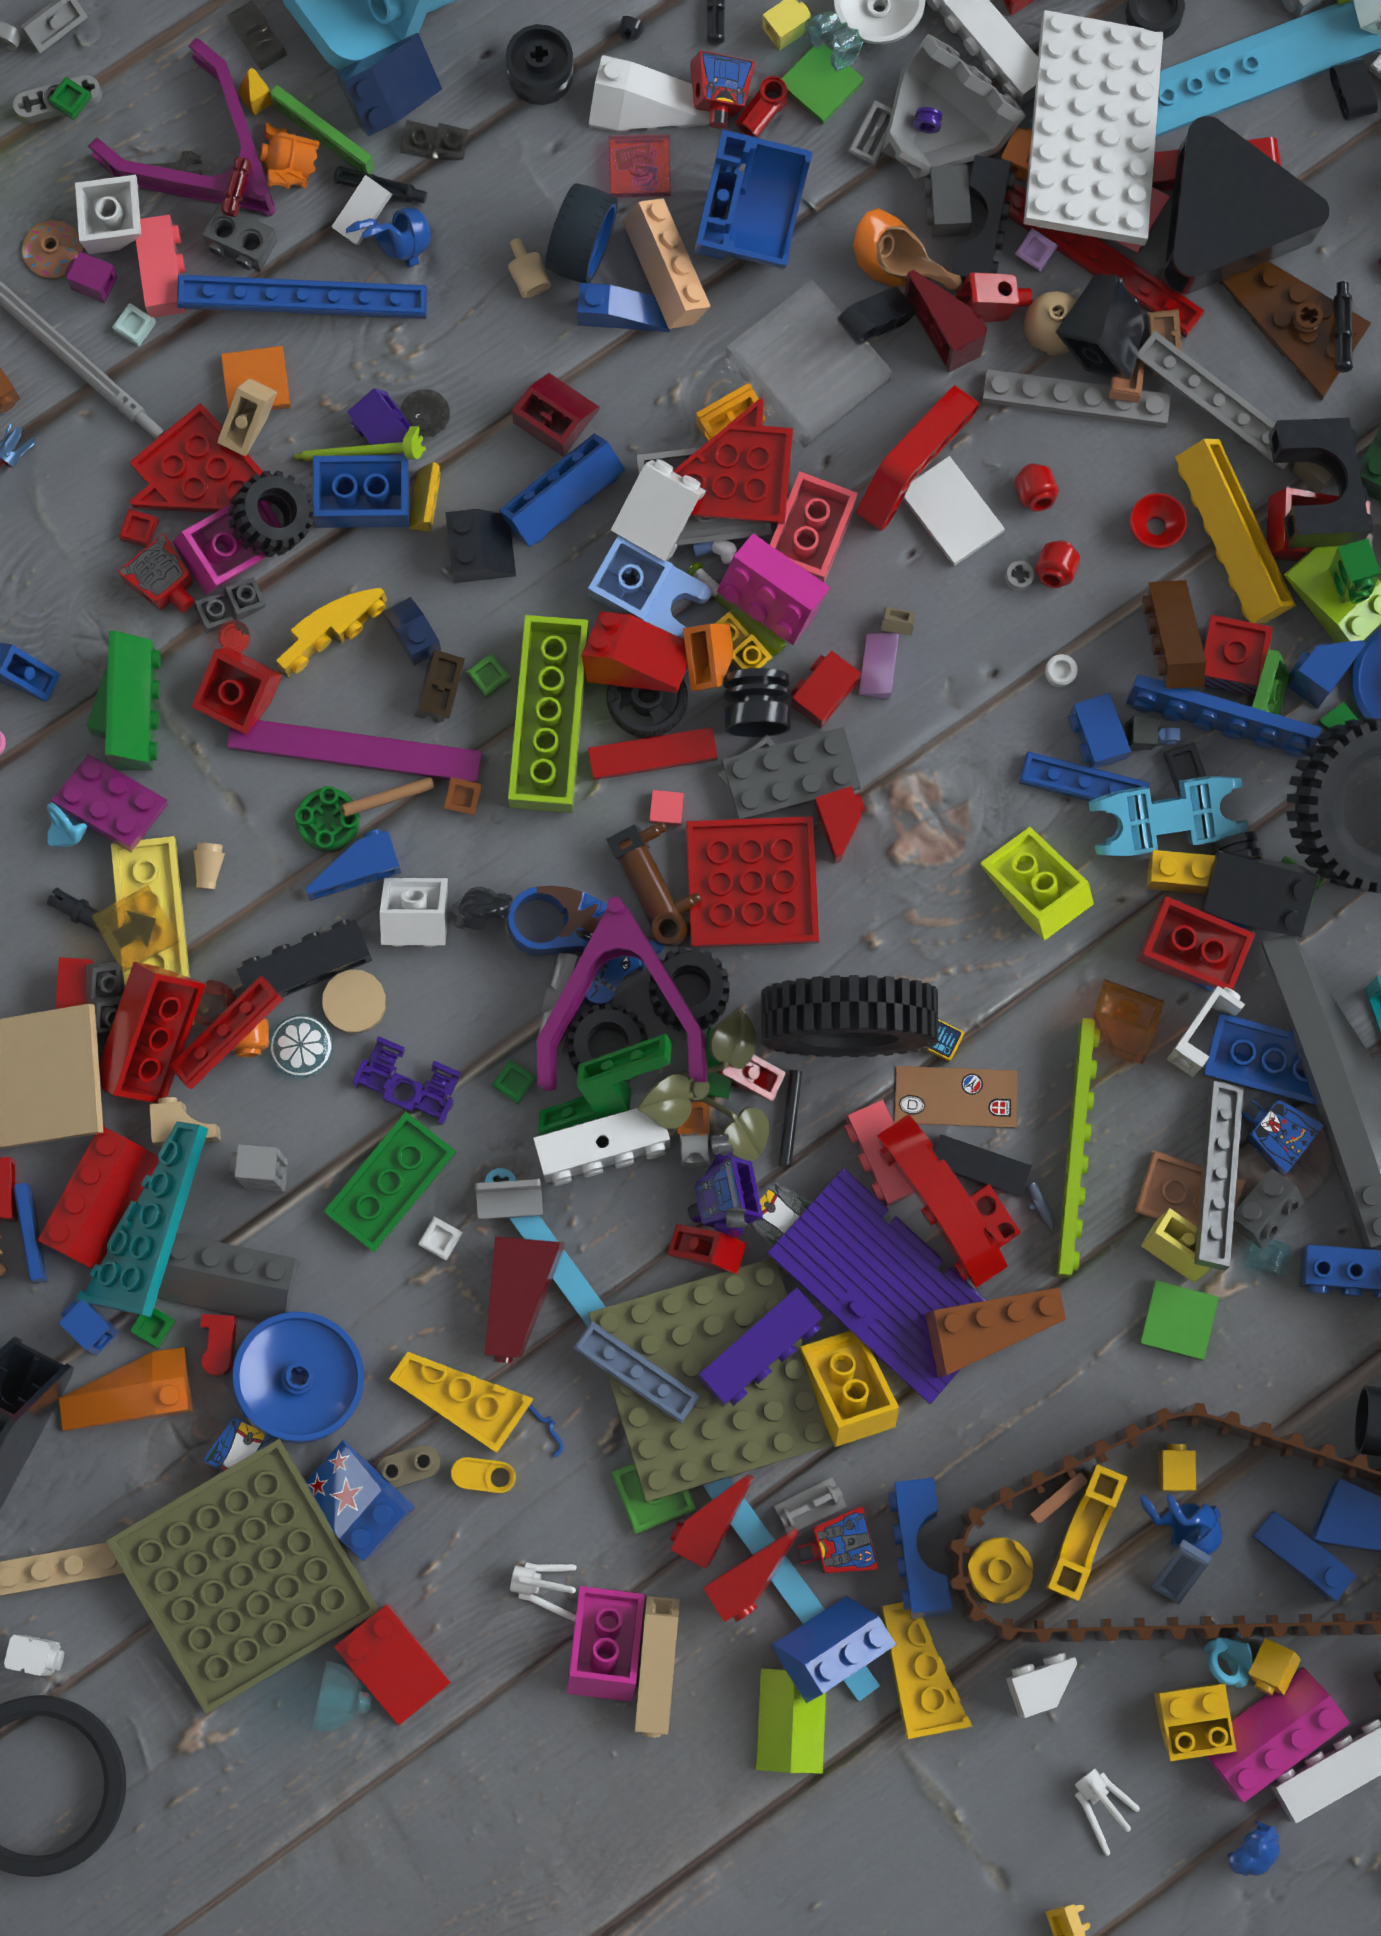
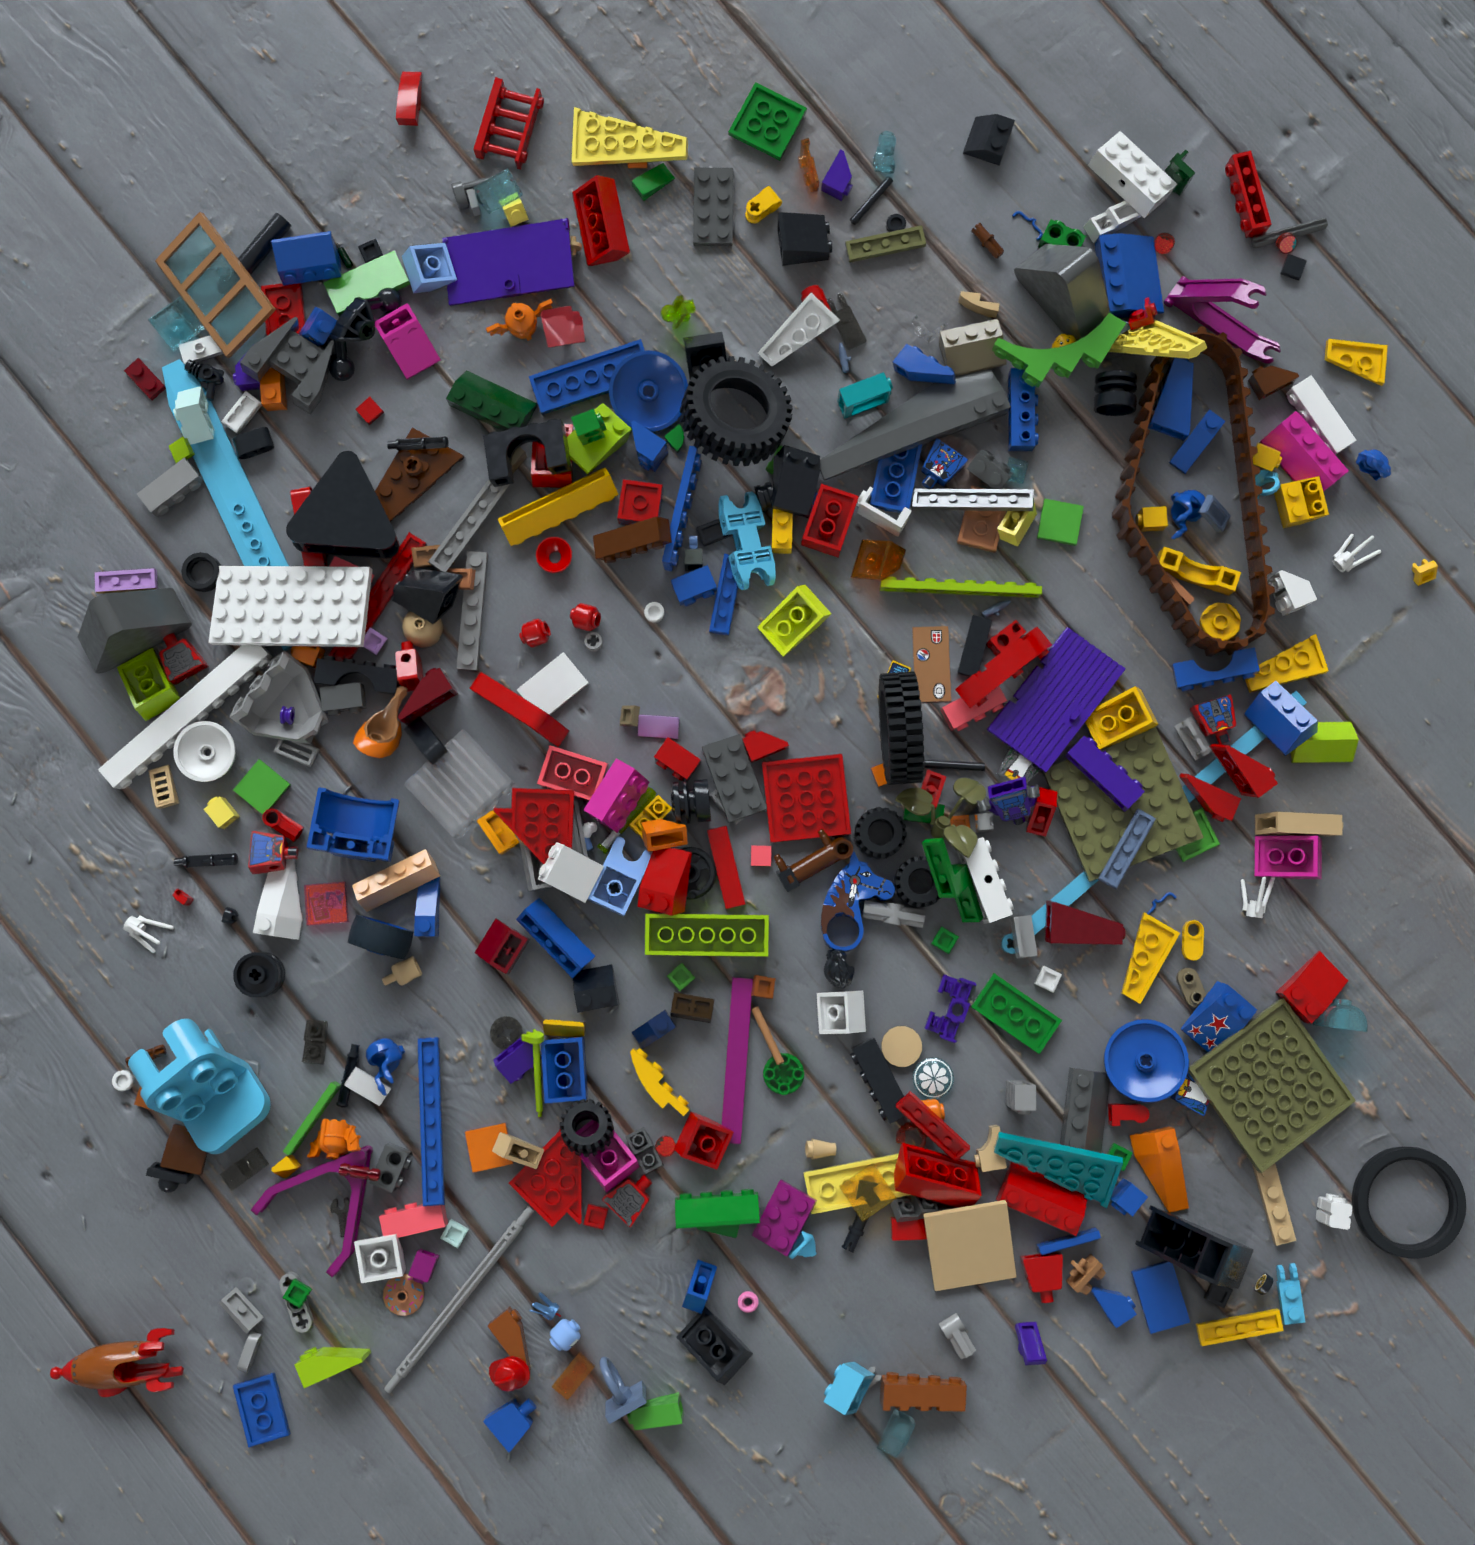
camera: 90 degrees left, 5 degrees up
blue slope [305,829,402,901] -> none
dark blue slope [336,33,442,136] -> none
magenta piece [537,897,707,1091] -> none
clear light blue leg [805,10,864,72] -> none
dark orange wedge [925,1287,1066,1378] -> none
bright green tile [1252,649,1290,715] -> none

